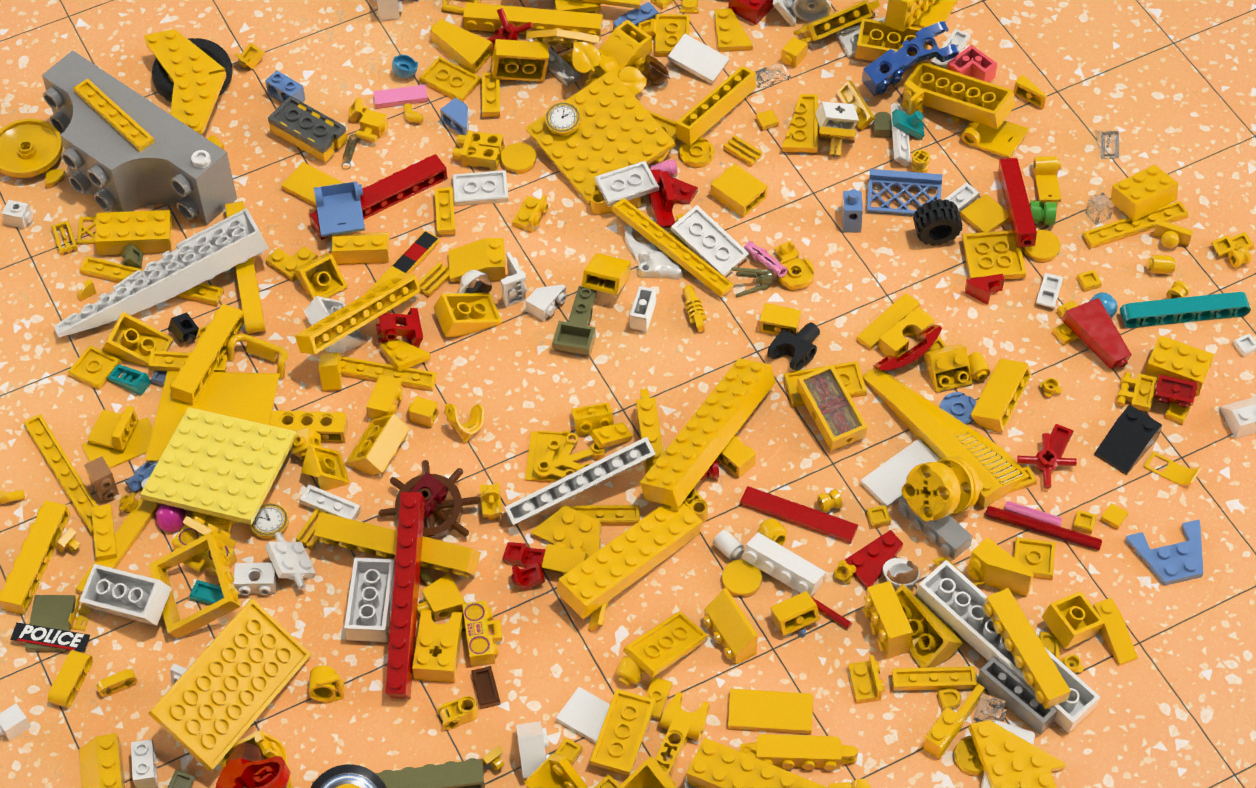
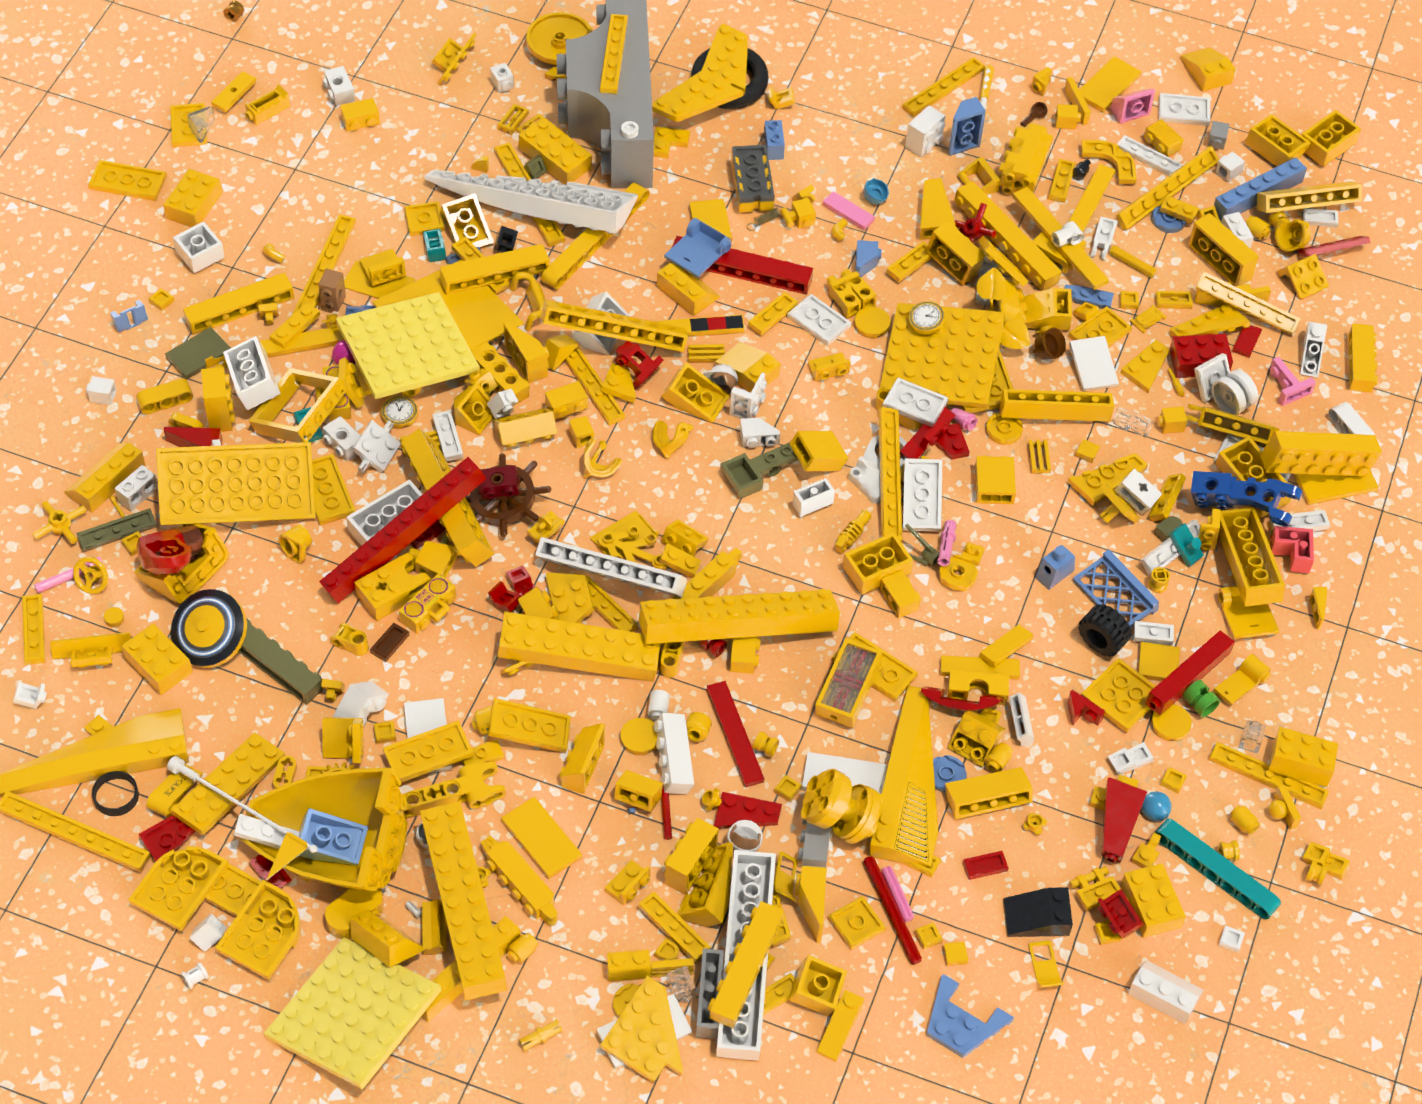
camera: 45 degrees right, 0 degrees up
sticker [10,622,90,652] -> none
yellow plate [265,246,318,282] -> none
yellow slope [294,253,348,300] -> none
yellow tile [419,56,482,102] -> none
black connector [767,322,820,371] -> none
red bar [1017,433,1077,489] -> none
yellow plate [1060,654,1084,673] -> none
clear slope [1095,129,1119,159] -> none
none -> red slope [164,427,223,447]
none -> yellow brick [201,367,235,432]
none -> yellow tile [312,454,356,526]
none -> white brick [487,389,518,419]
none -> yellow slope [503,321,549,384]
none -> yellow helmet [653,420,693,458]
none -> yellow brick [842,532,913,595]
none -> yellow tile [979,624,1034,667]
none -> white piece [1009,692,1034,747]
none -> yellow plate [1131,833,1162,868]
none -> yellow piece [1168,368,1185,397]

